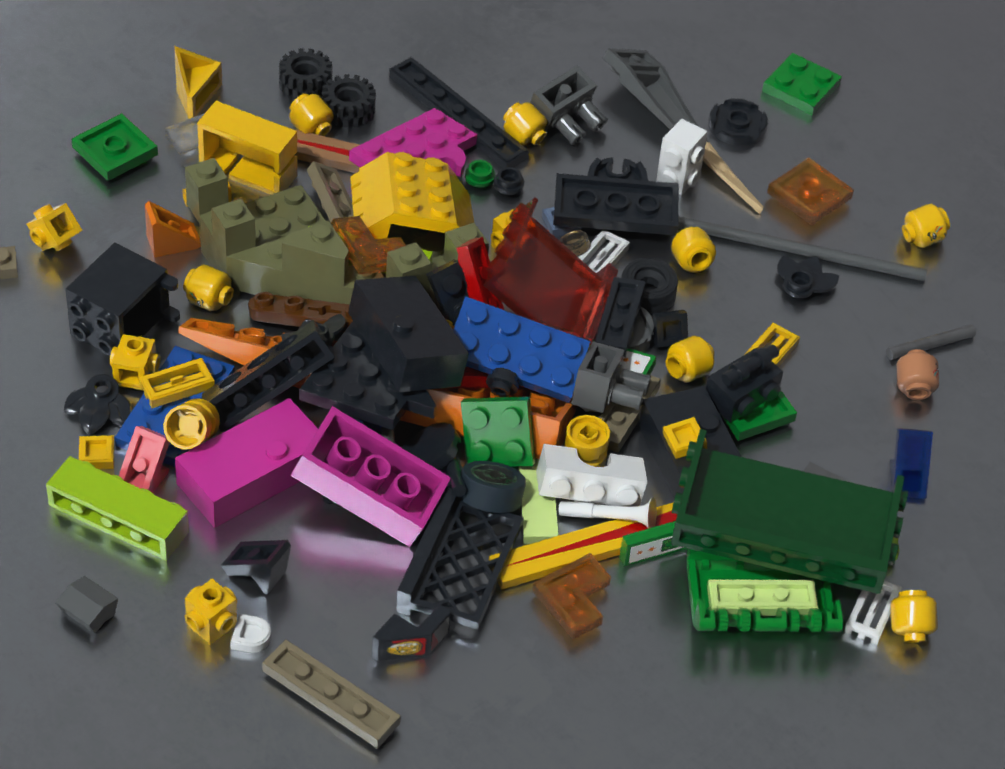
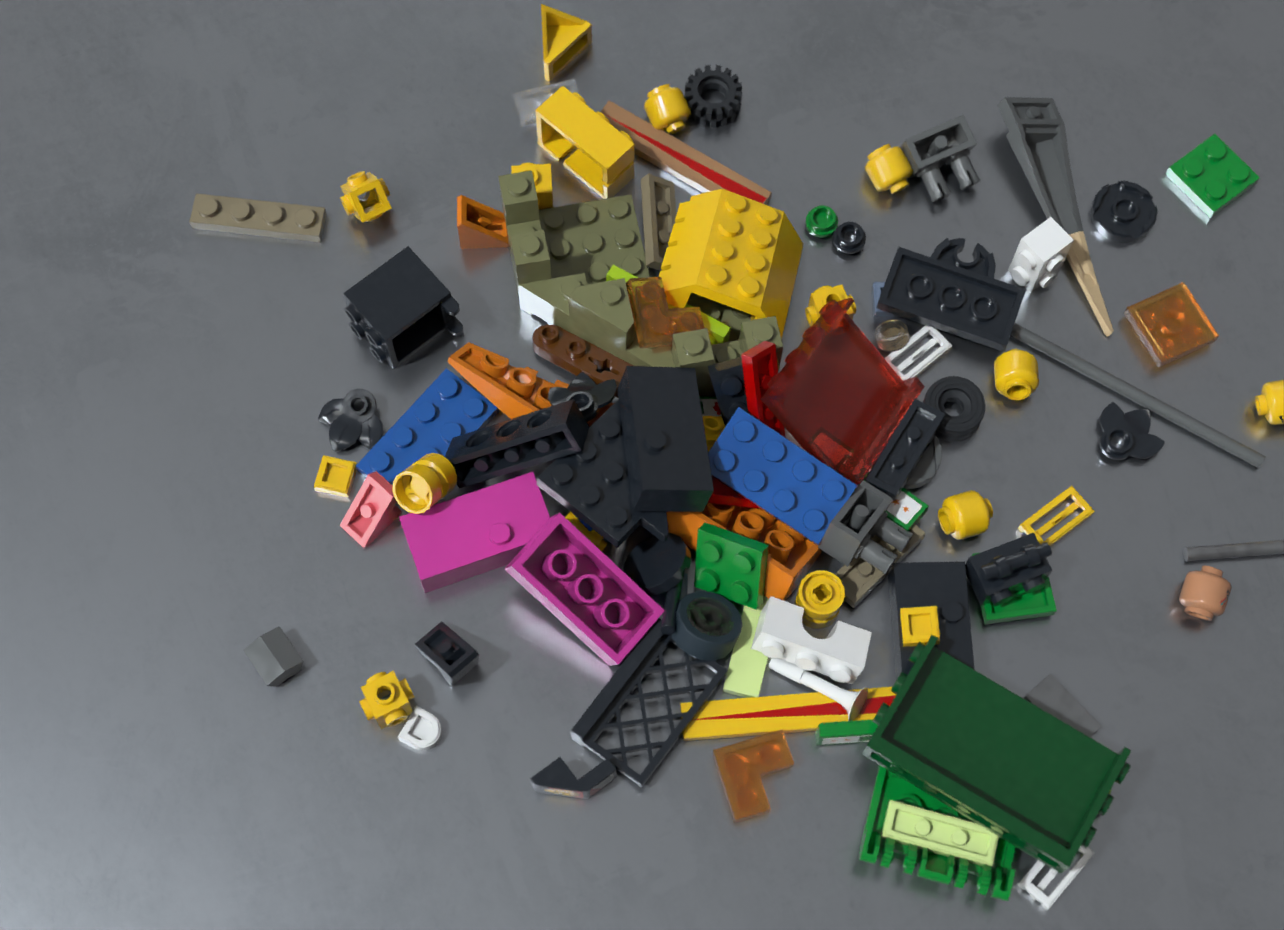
camera: 20 degrees right, 20 degrees up
lime brick [46,456,189,561] -> none
green plate [71,113,158,181] -> none
yellow brick [110,334,161,390] -> none
yellow tile [139,358,215,408] -> none
yellow head [183,264,234,312] -> none
dark tan plate [262,639,401,749] -> none
black tyre [279,48,332,99] -> none
dark pink plate [349,108,477,177] -> none
black tile [389,57,529,168] -> none
black plate [486,368,519,397] -> none
black tile [652,309,688,348] -> none
clear blue slope [890,428,933,499] -> none
yellow head [890,590,938,643] -> none

